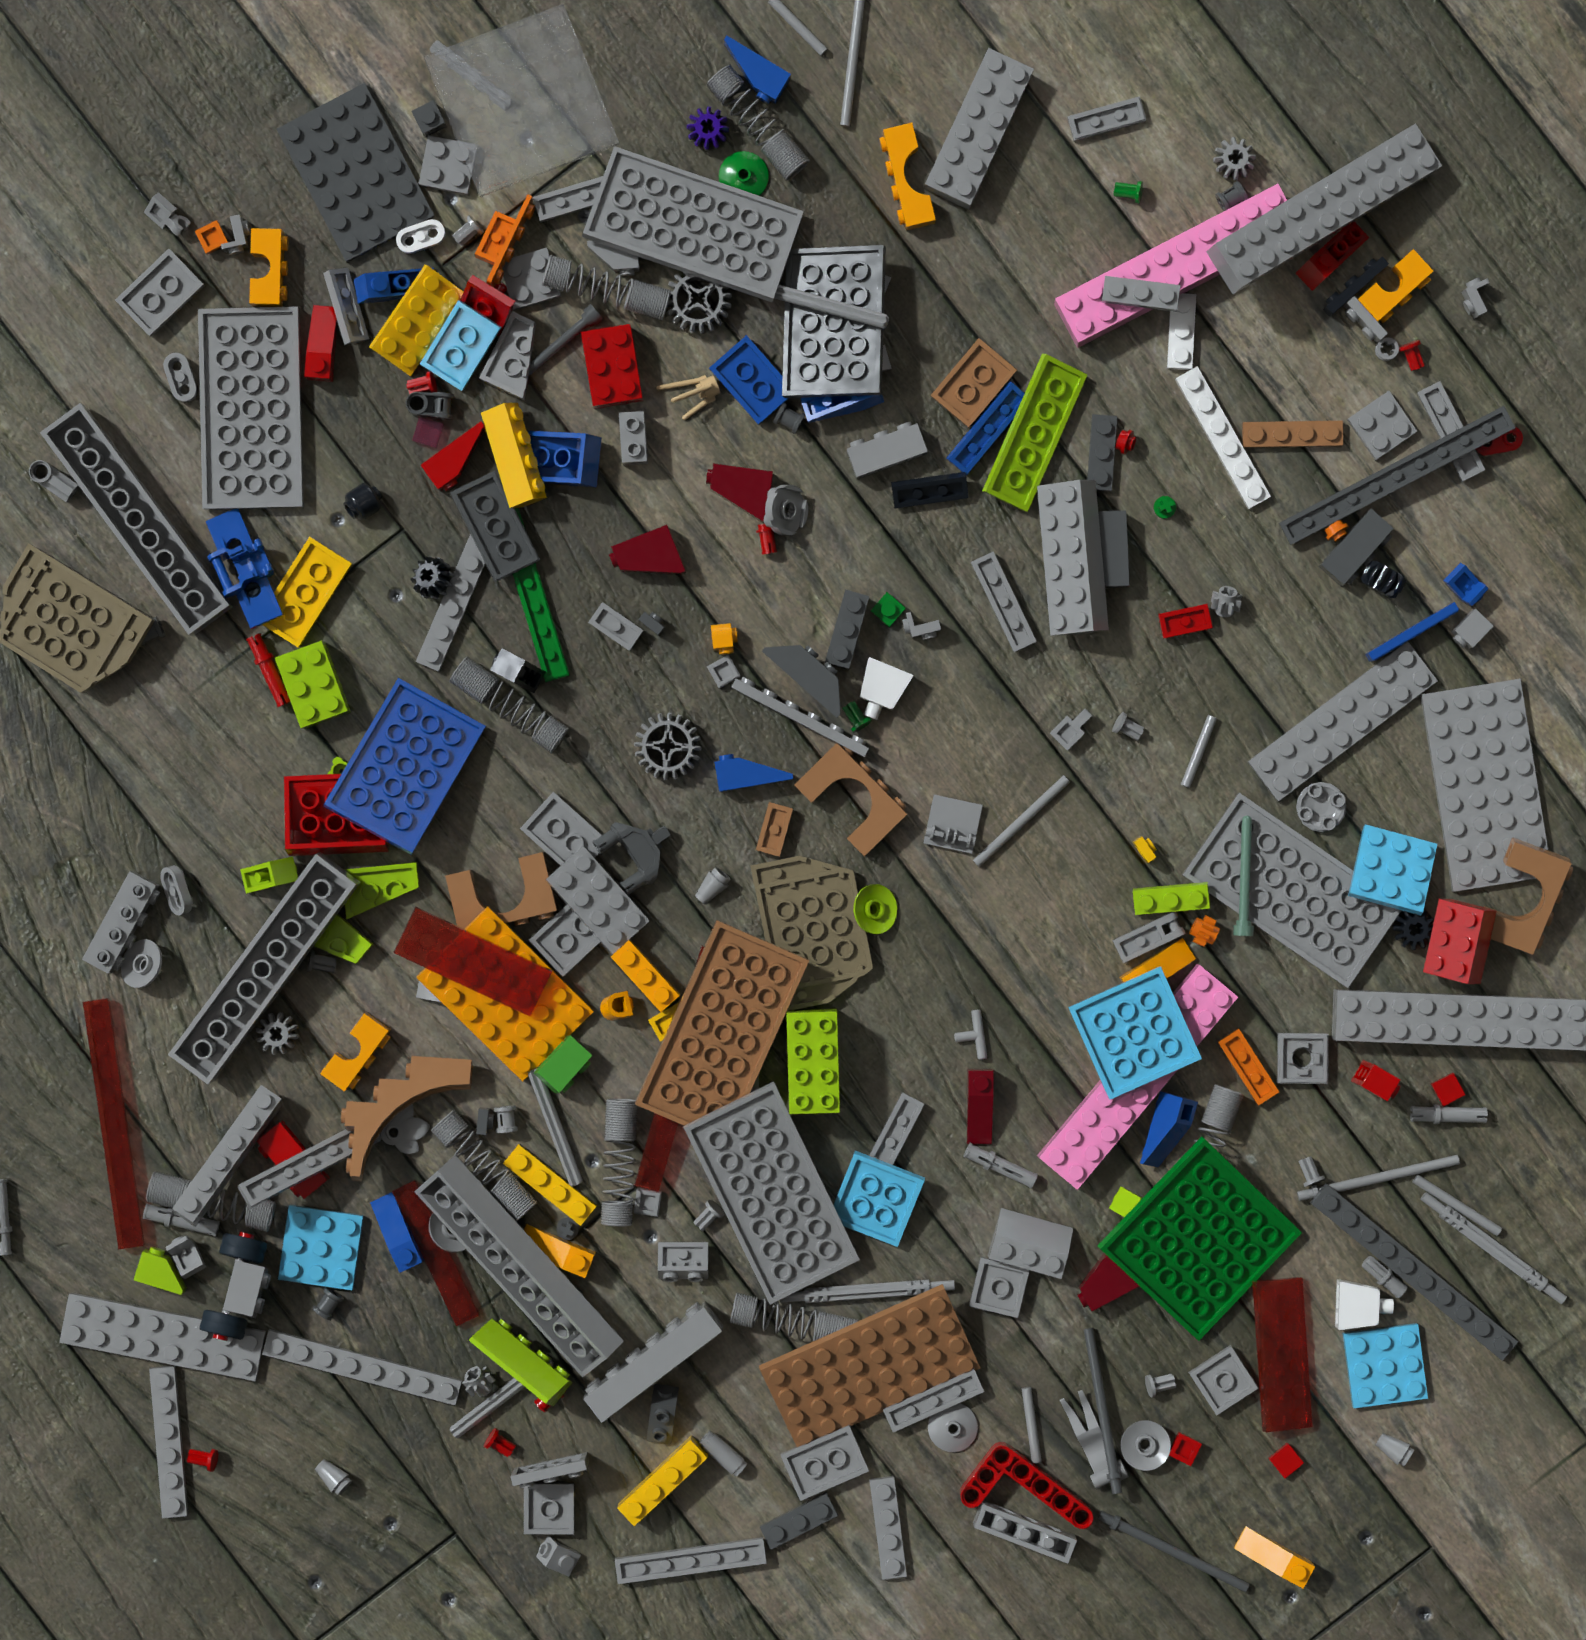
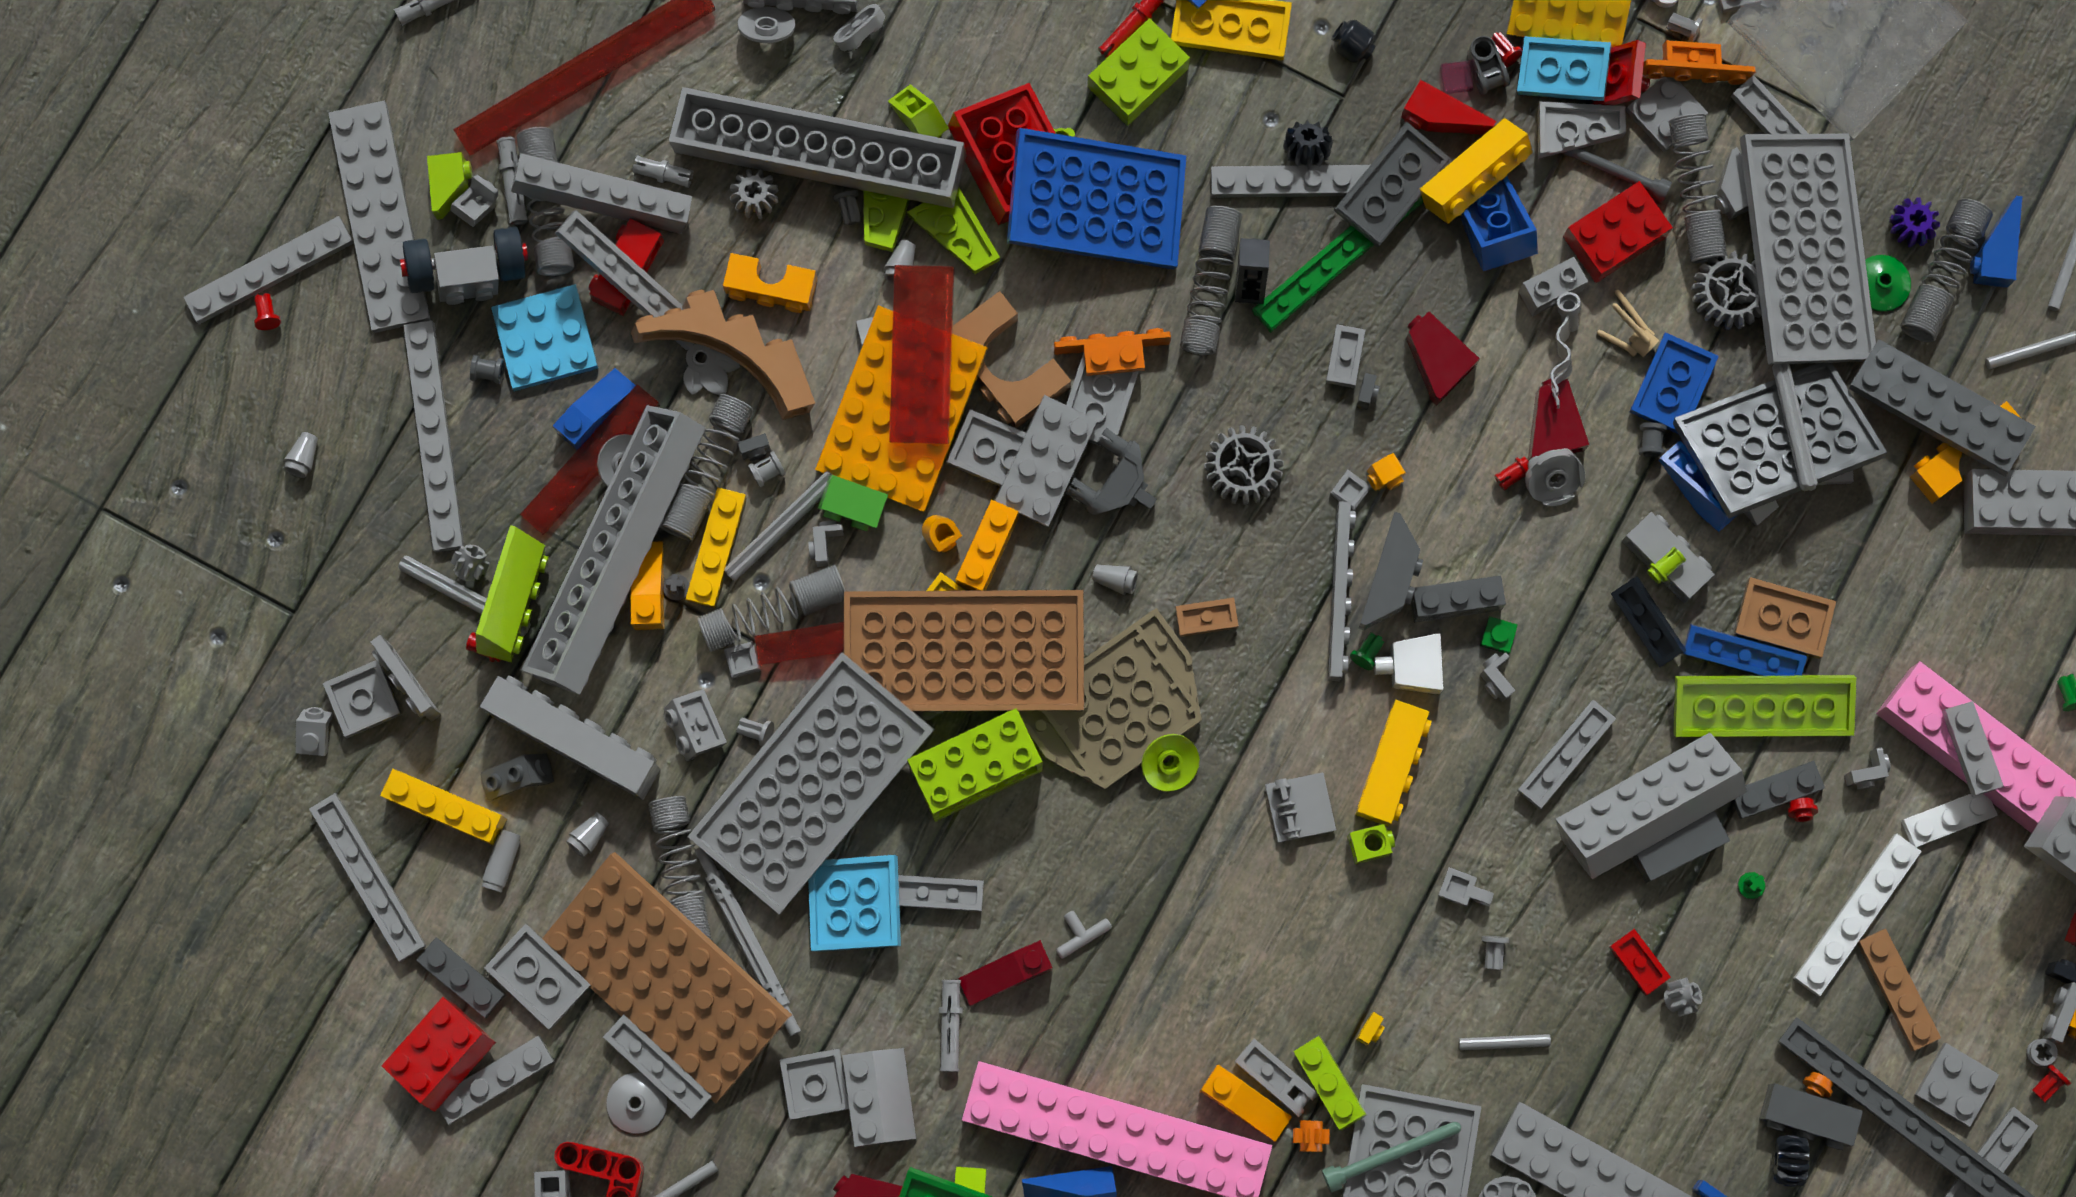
camera: 70 degrees right, 10 degrees down
red piece [484,1428,516,1457] -> none
blue slope [714,754,793,792] -> none
medium nougat arch [794,743,907,856] -> none
light grey piece [973,775,1070,867] -> none
medium azure plate [1068,966,1202,1100] -> none
none -> red brick [381,997,496,1112]
none -> light grey cone [566,812,609,857]
none -> light grey pin [633,155,694,188]
none -> light grey bracket [808,521,844,567]
none -> light grey cone [884,240,916,285]
none -> orange bracket [1054,328,1171,376]
none -> lime brick [1347,824,1395,865]
none -> yellow brick [1355,700,1432,827]
none -> light grey flag [1551,292,1581,408]
none -> lime pin [1647,547,1686,584]
none -> light grey bracket [1844,747,1891,790]
none -> dark grey plate [1849,339,2036,477]

